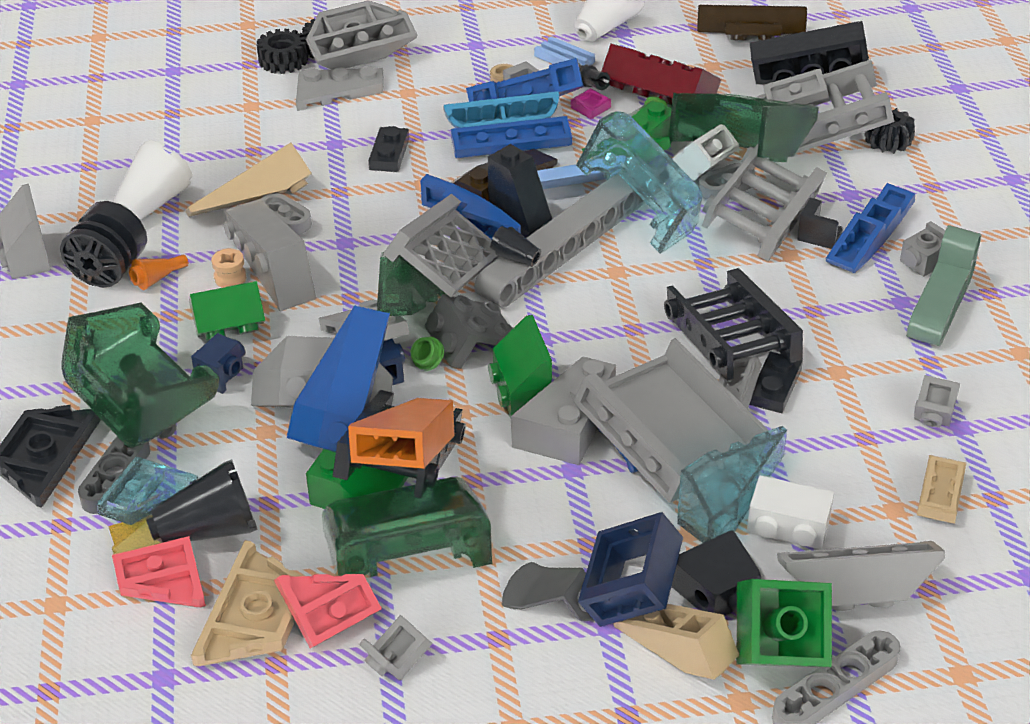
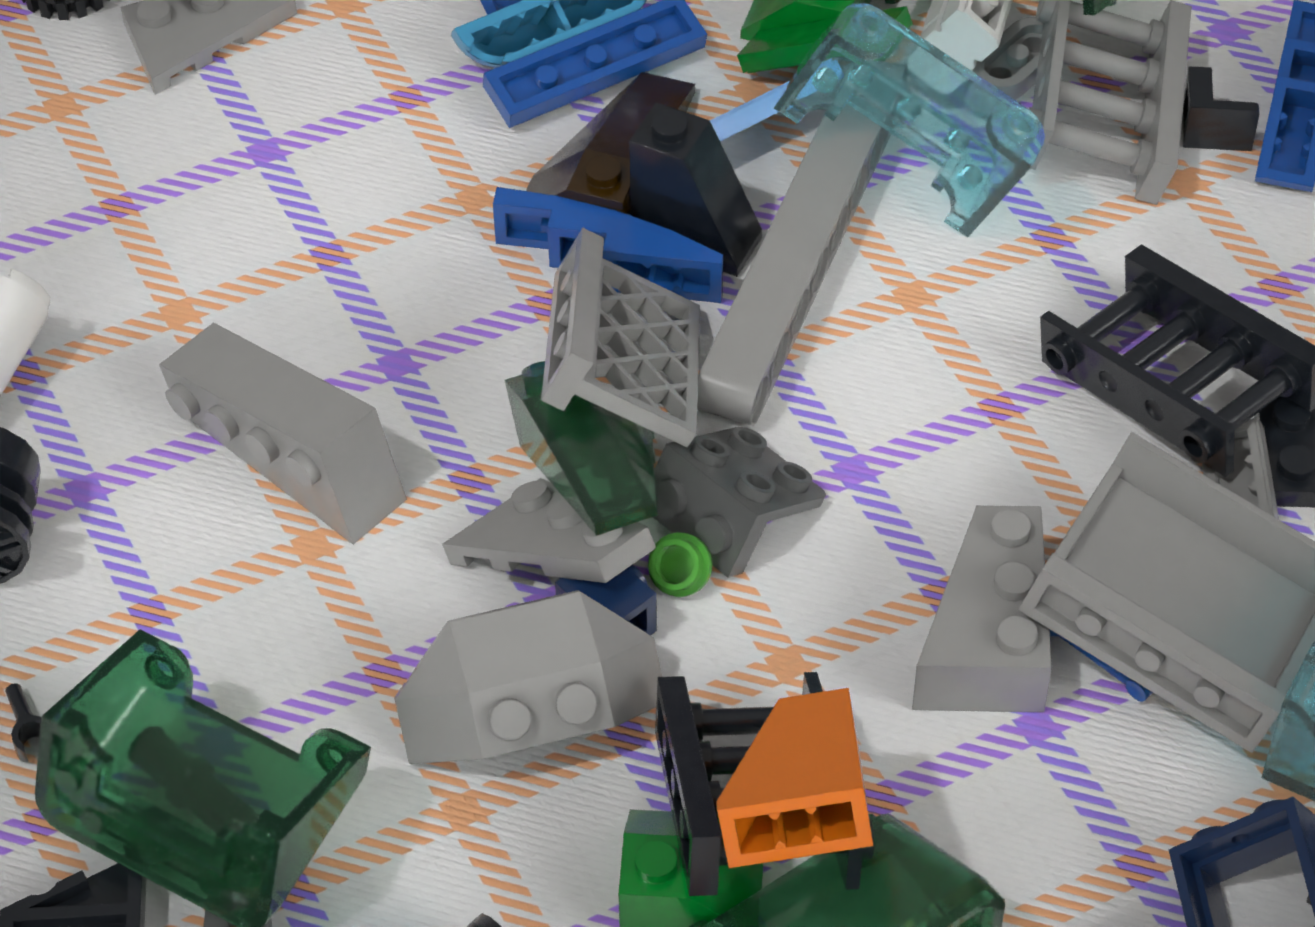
camera: 20 degrees left, 10 degrees up
orange cone [129,254,189,290] -> none
tan wedge [185,142,311,217] -> none
green slope [189,281,265,341] -> none
dark blue brick [191,333,246,394] -> none
light nougat wheel [211,248,247,288] -> none
light grey plate [261,193,312,235] -> none
blue wedge [286,305,390,451] -> none
black plate [368,126,409,172] -> none
green slope [488,315,552,418] -> none
black cone [490,226,541,267] -> none

